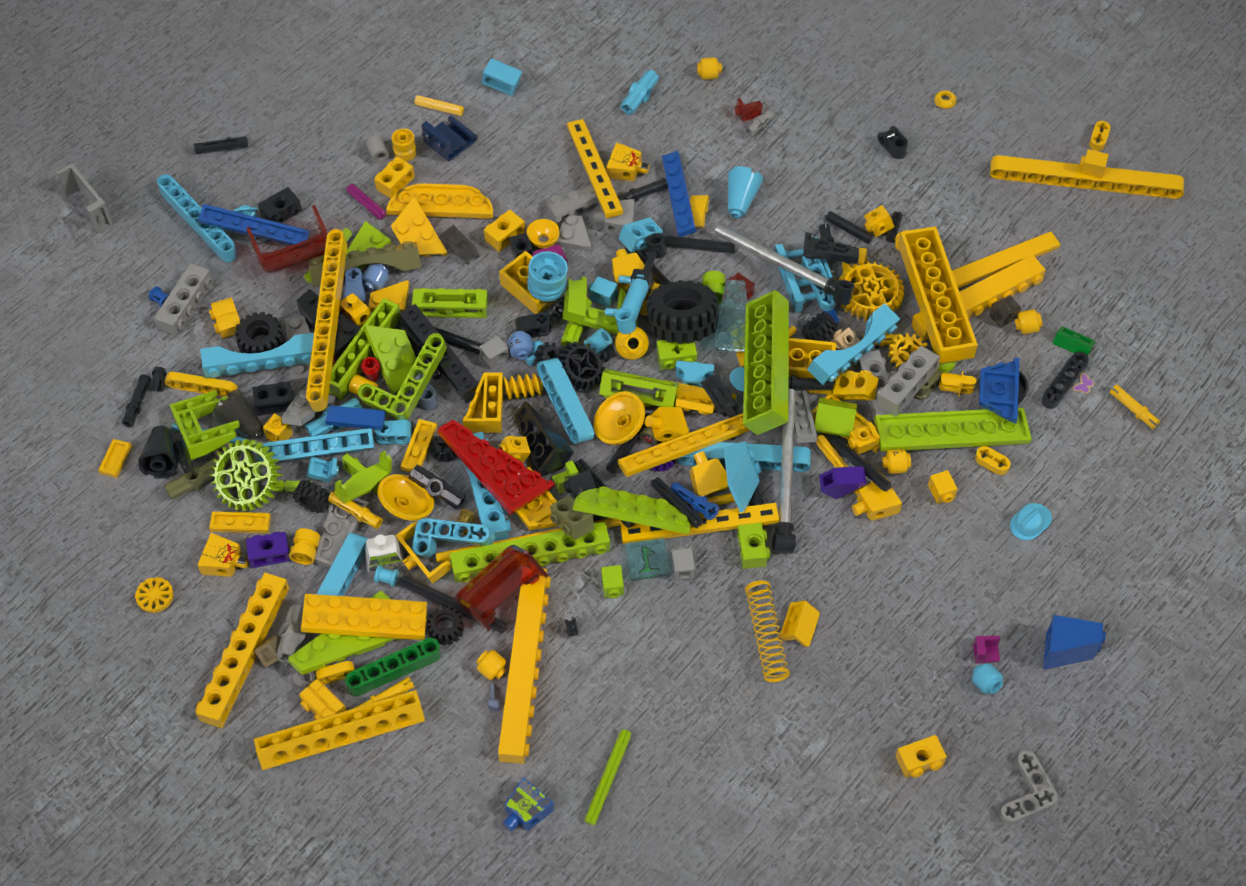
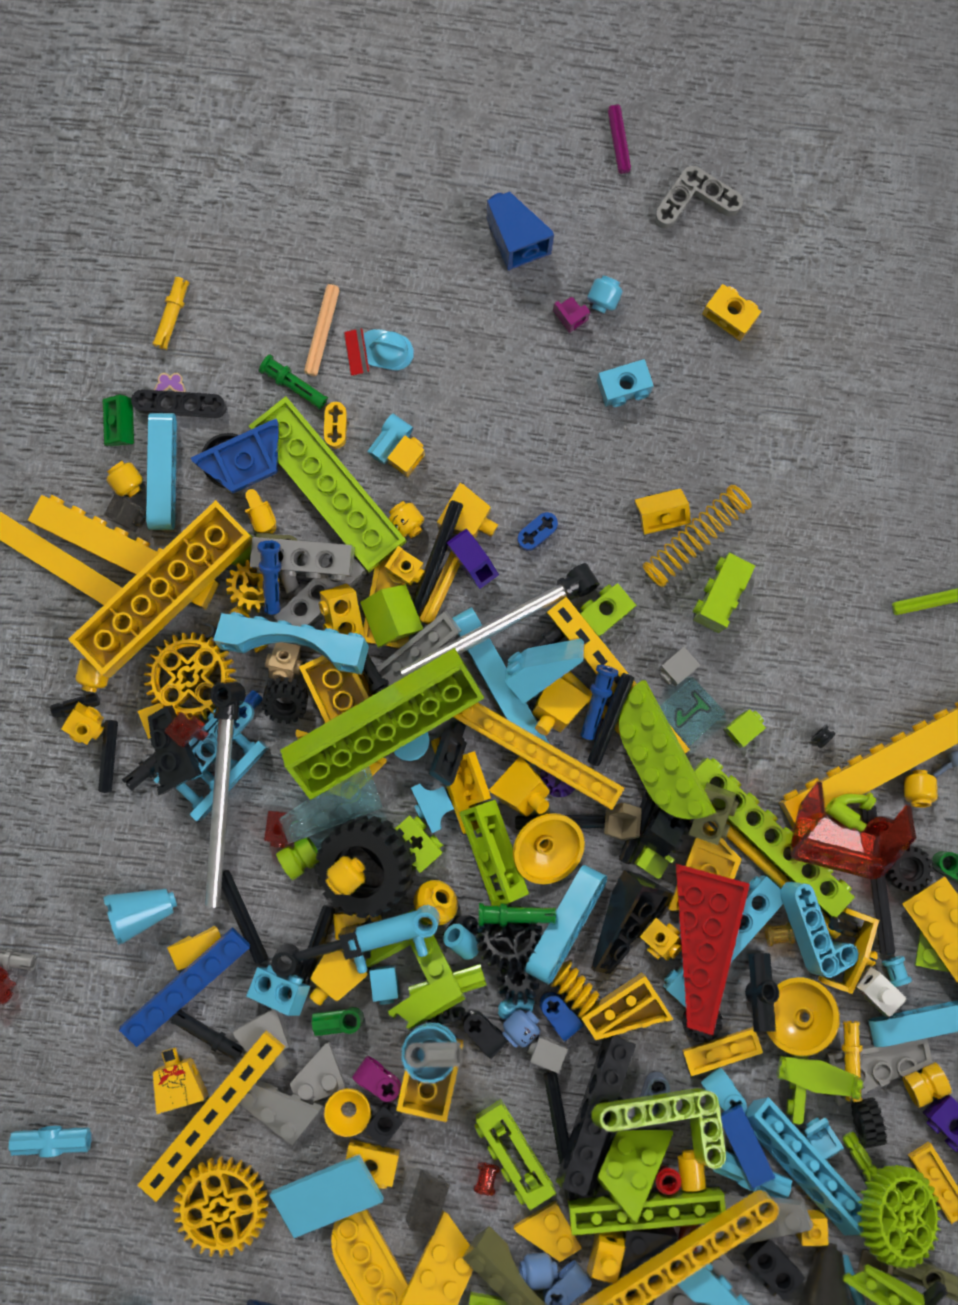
camera: 125 degrees left, 25 degrees up
none -> medium azure beam [146,413,177,530]
none -> clear red bracket [165,712,209,747]
none -> yellow gear [173,1156,269,1258]
none -> blue pin [257,540,281,615]
none -> green pin [258,354,328,410]
none -> medium azure tile [270,1154,384,1238]
none -> light nougat axle [304,284,340,376]
none -> green piece [312,1007,364,1036]
none -> yellow head [326,856,365,895]
none -> red sticker [344,328,369,376]
none -> medium azure piece [368,413,413,465]
none -> light grey piece [405,1042,463,1068]
none -> clear red bush [473,1162,500,1196]
none -> green pin [479,903,556,926]
none -> blue beam [517,512,558,551]
none -> blue piece [539,992,584,1042]
none -> medium azure brick [597,359,654,407]
none -> dark tan panel [604,802,642,840]
none -> magenta axle [608,104,631,174]
none -> lime wedge [692,552,755,633]
none -> lime plant [825,792,876,832]
none -> black axle [828,916,862,938]

